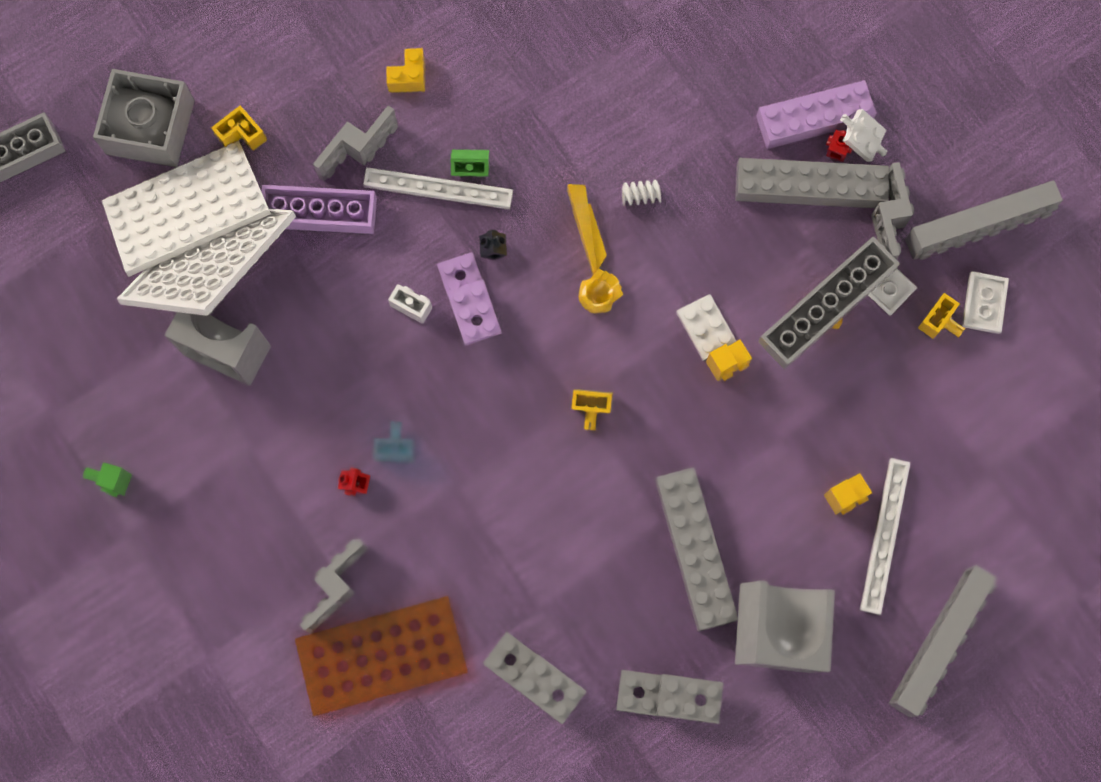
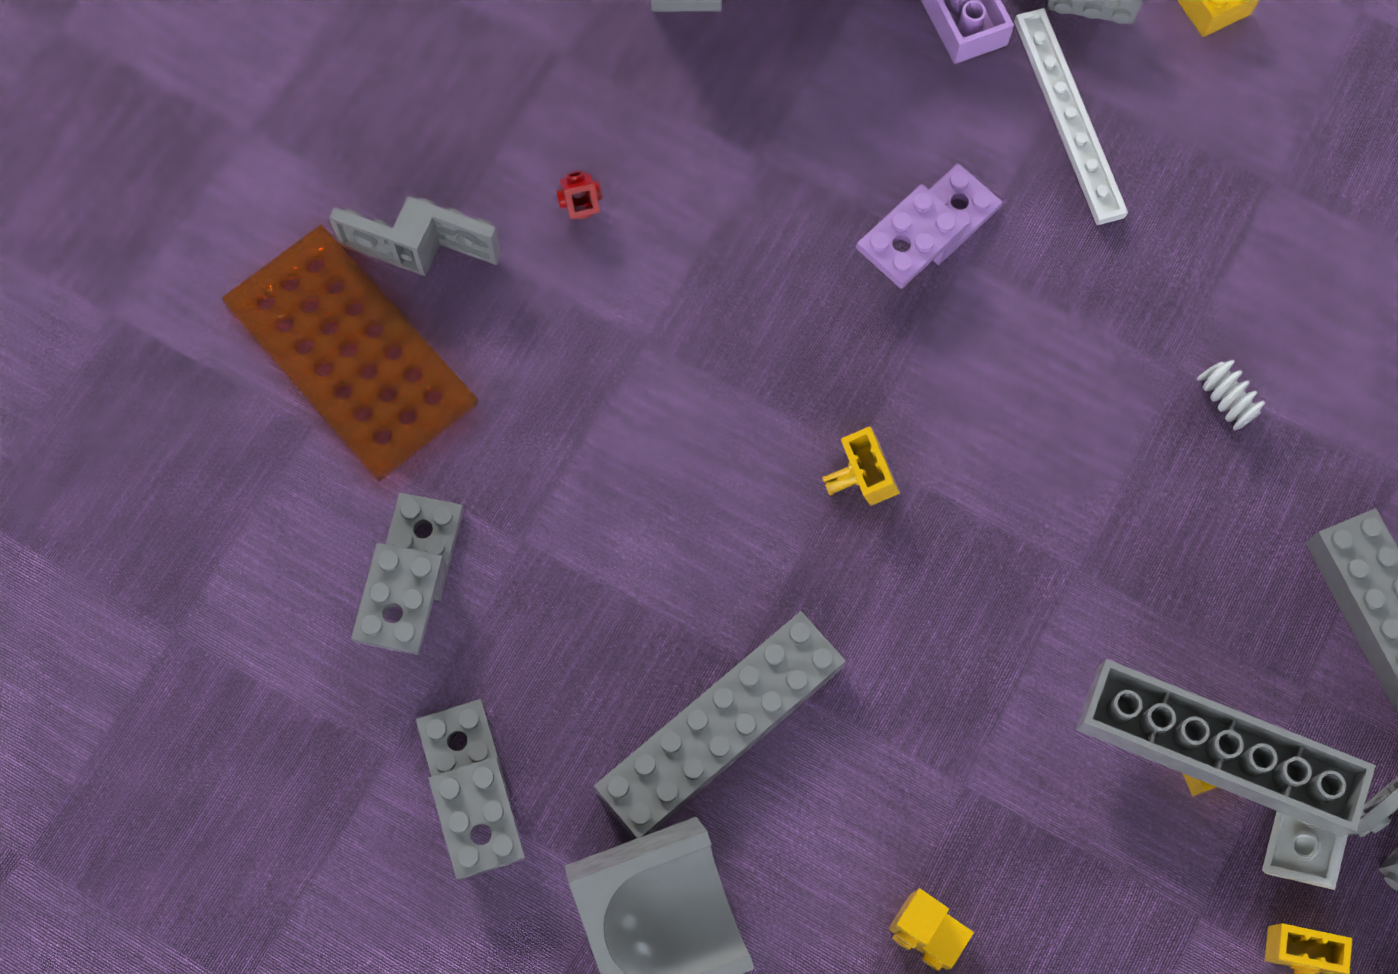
camera: 60 degrees right, 5 degrees down
clear light blue brick [373,421,415,463] -> none
white brick [388,284,432,324] -> none
bright green brick [451,149,489,176] -> none
black brick [479,230,507,261] -> none
yellow wedge [567,184,607,275] -> none
yellow hair [579,269,624,313] -> none
white plate [676,294,736,361] -> none
yellow brick [706,339,752,381] -> none

